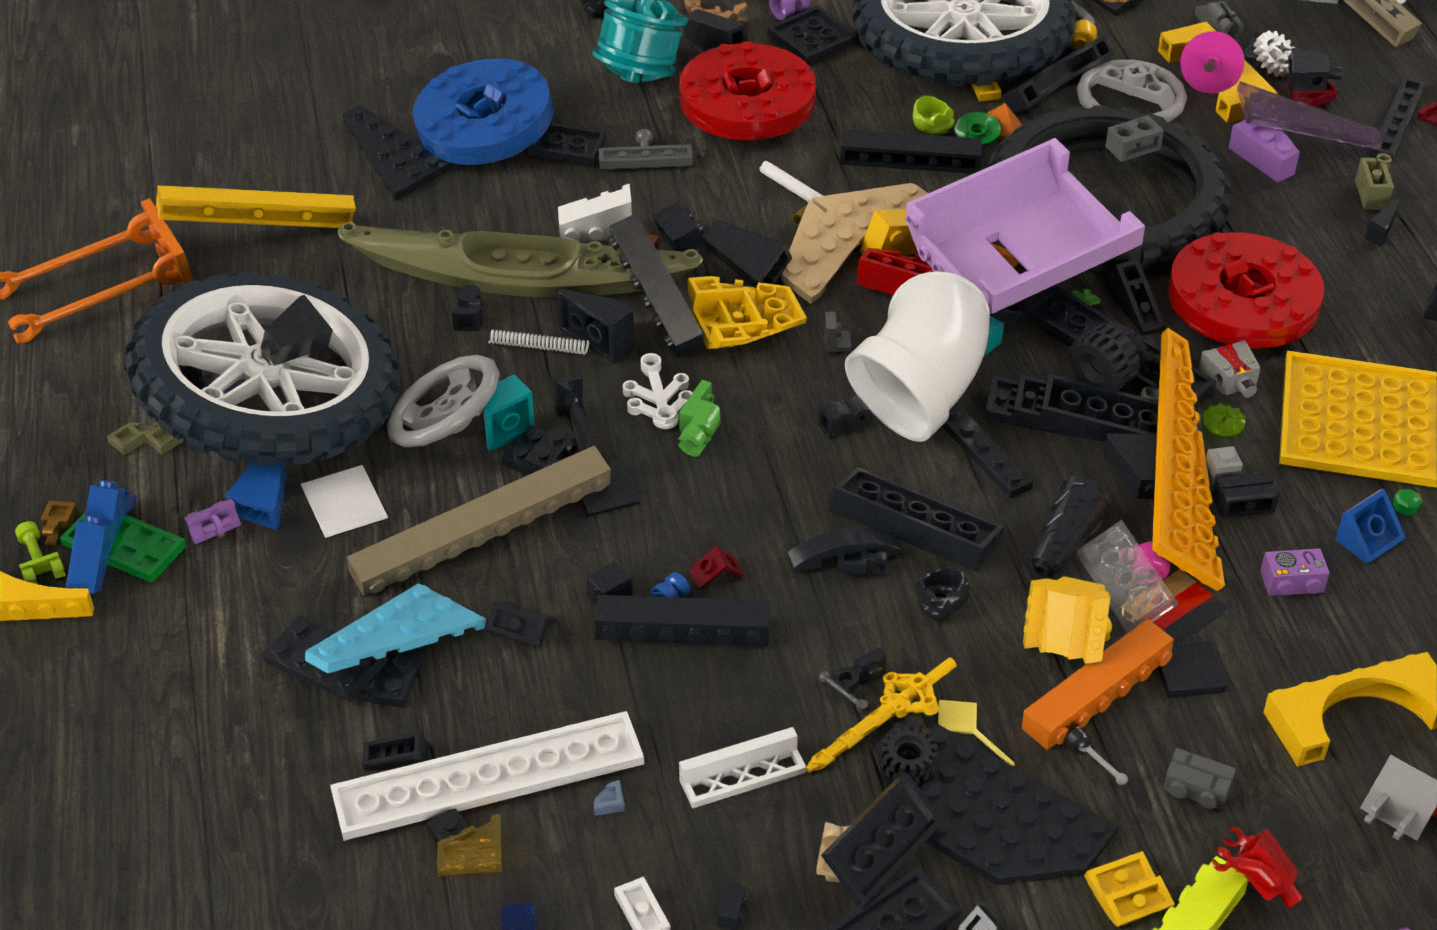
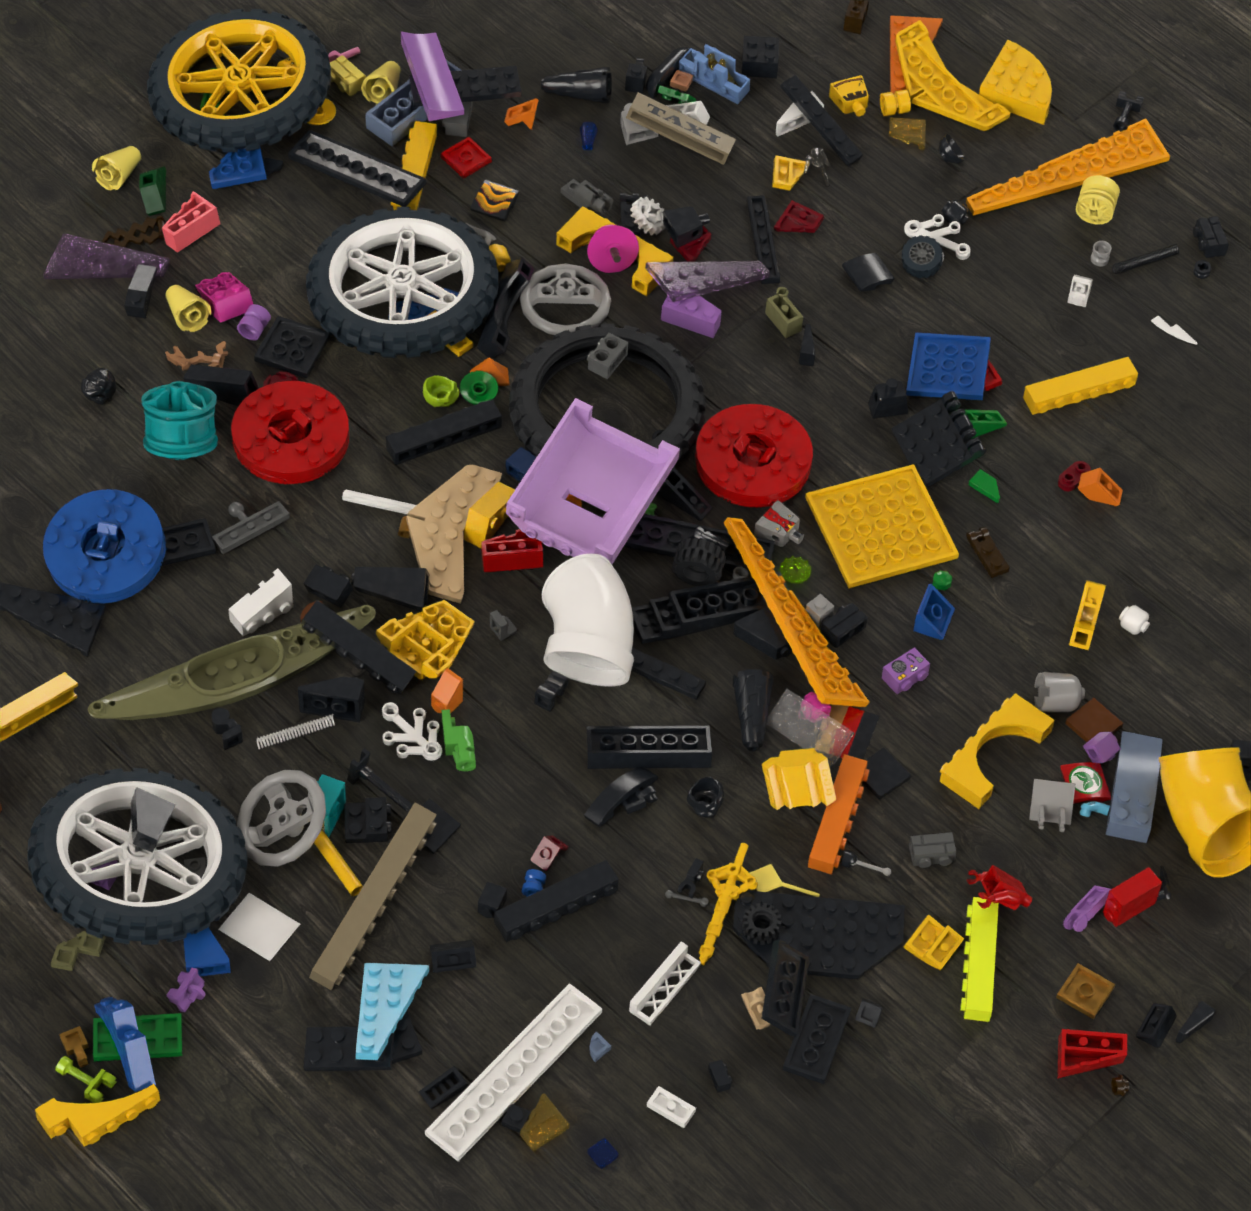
camera: 35 degrees left, 10 degrees up
none -> yellow piece [314,831,363,896]
none -> orange slope [431,668,463,714]

